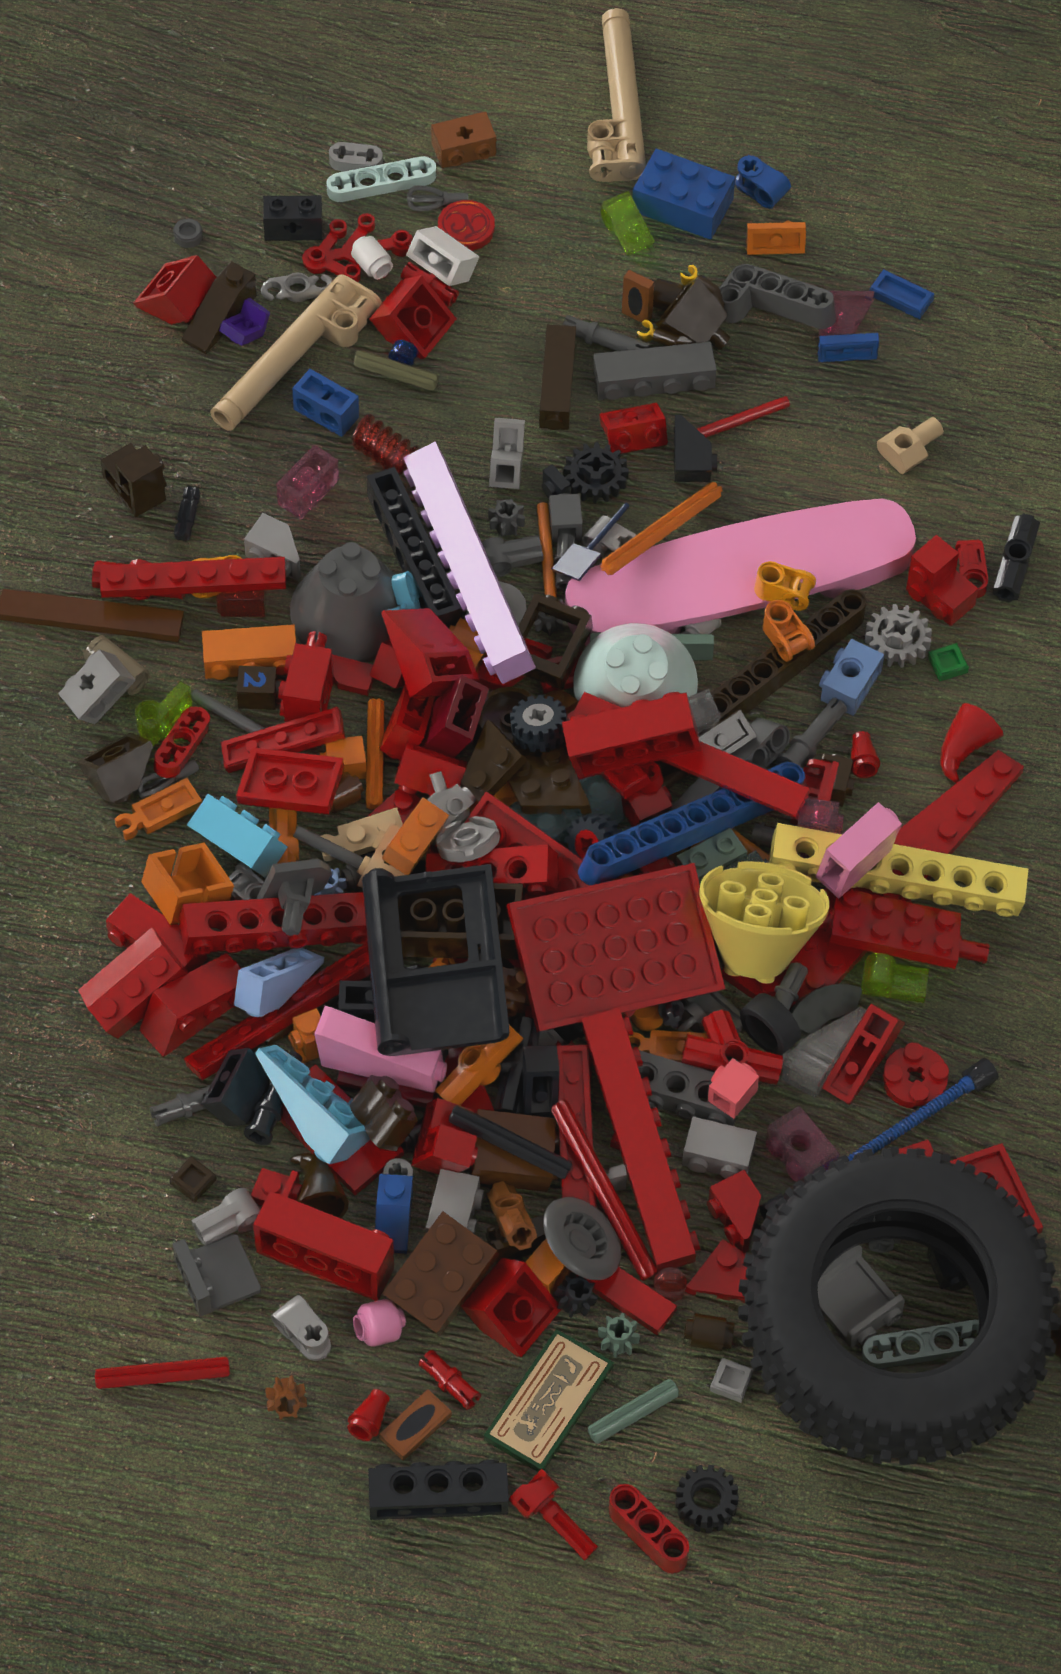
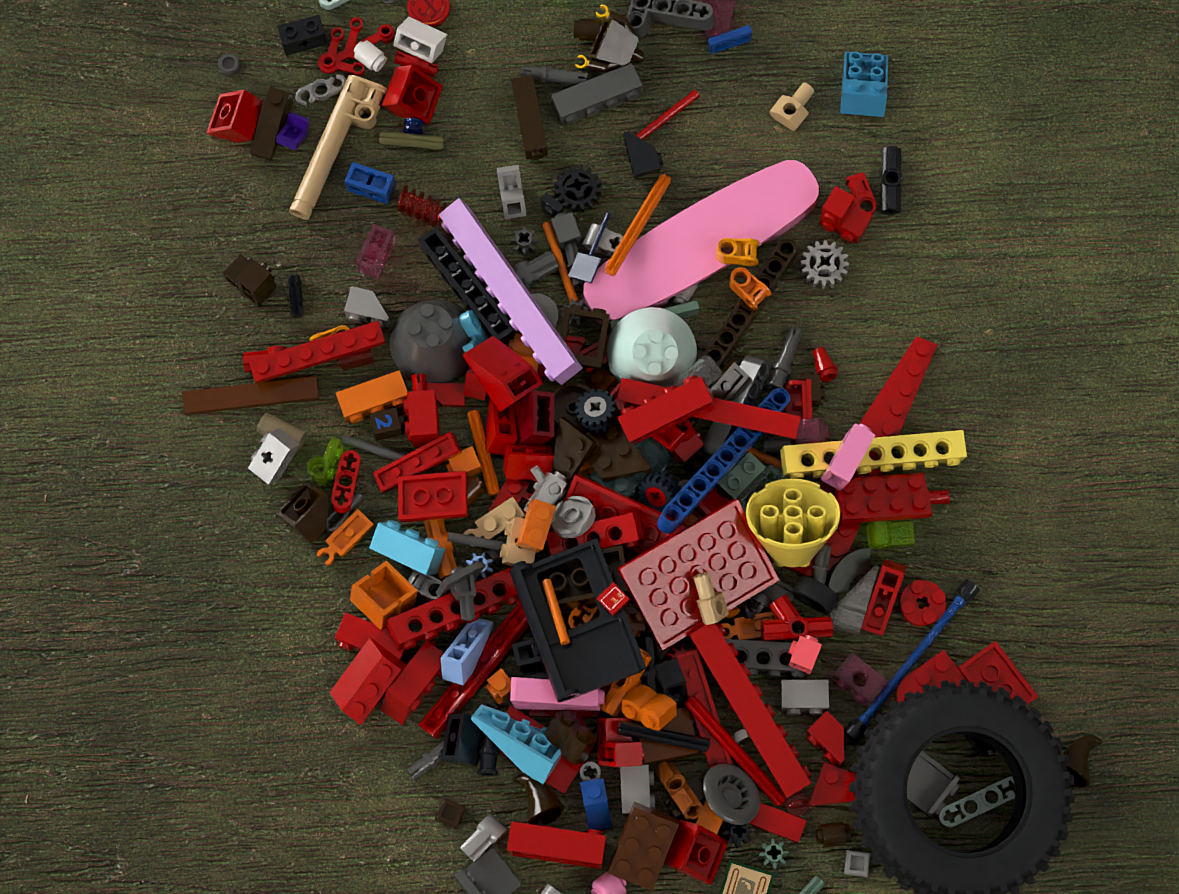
camera: 10 degrees left, 15 degrees up
red bracket [251,1168,302,1205] -> none
red bracket [599,402,668,454] -> none
dark orange tile [622,270,654,323] -> none
medium blue brick [819,639,884,716] -> none
green tile [928,643,969,682] -> none
red hat [940,703,1004,783] -> none
none -> orange piece [542,579,570,645]
none -> red tile [596,582,630,616]
none -> orange brick [622,685,677,731]
none -> tan piece [693,572,729,625]
none -> dark azure slope [840,52,888,117]

